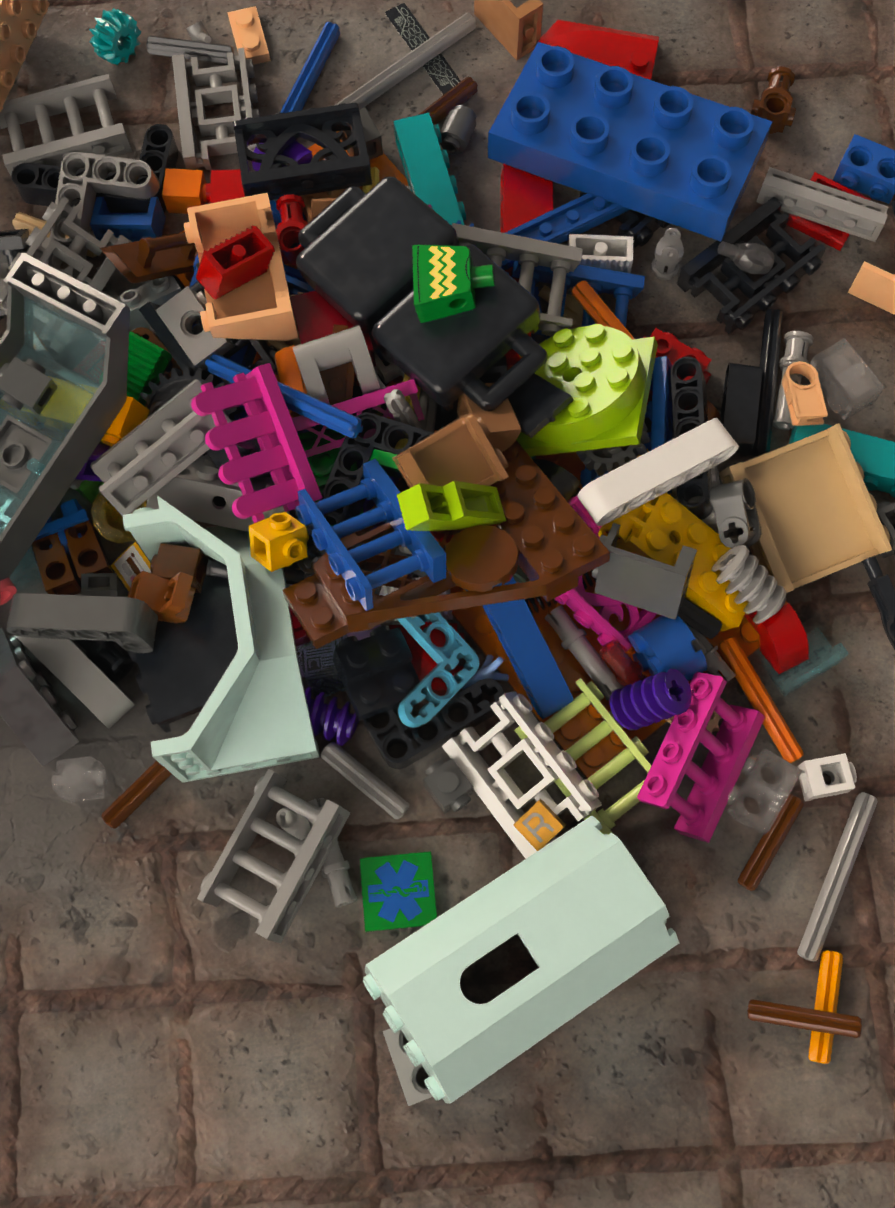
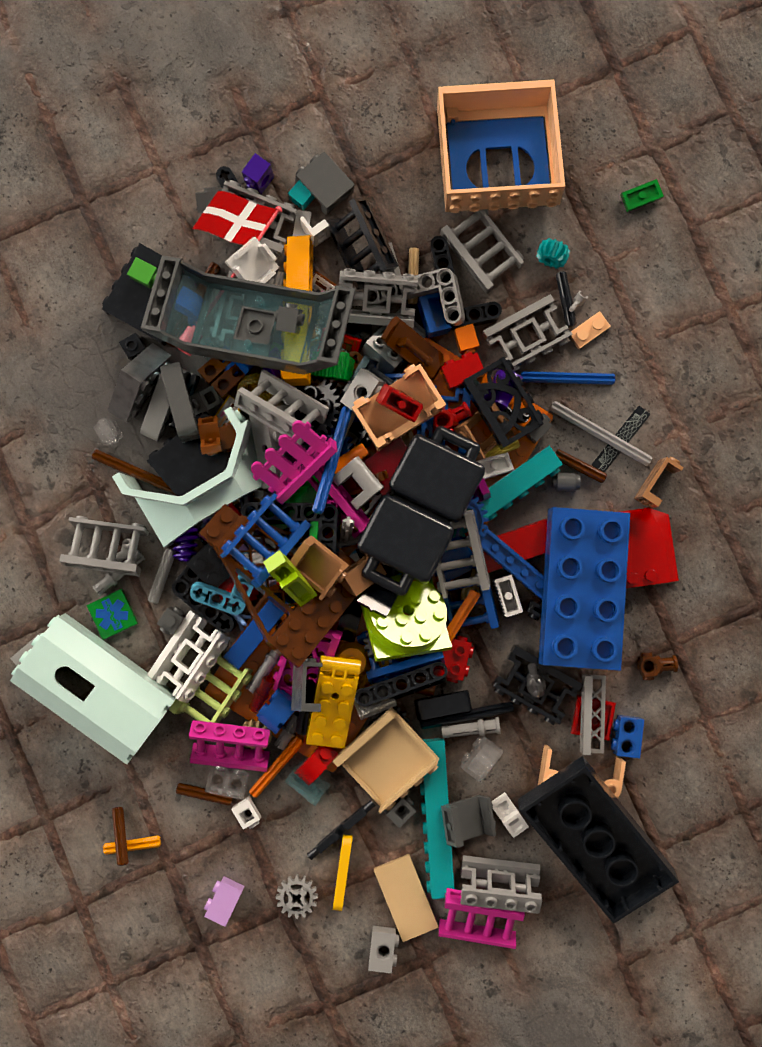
camera: 70 degrees right, 15 degrees up
yellow brick [249,512,309,572] -> none
green torso [412,245,495,323] -> none
reddish brown tile [445,525,519,592] -> none
pearl gold tile [513,799,566,851] -> none
white beam [577,418,739,526] -> none
dark purple piece [610,668,692,730] -> none
light grey piece [651,228,684,280] -> none
dark grey piece [710,478,762,548] -> none
light grey piece [712,545,787,624] -> none
light nougat piece [782,361,828,426] -> none
light grey axle [797,792,878,962] -> none

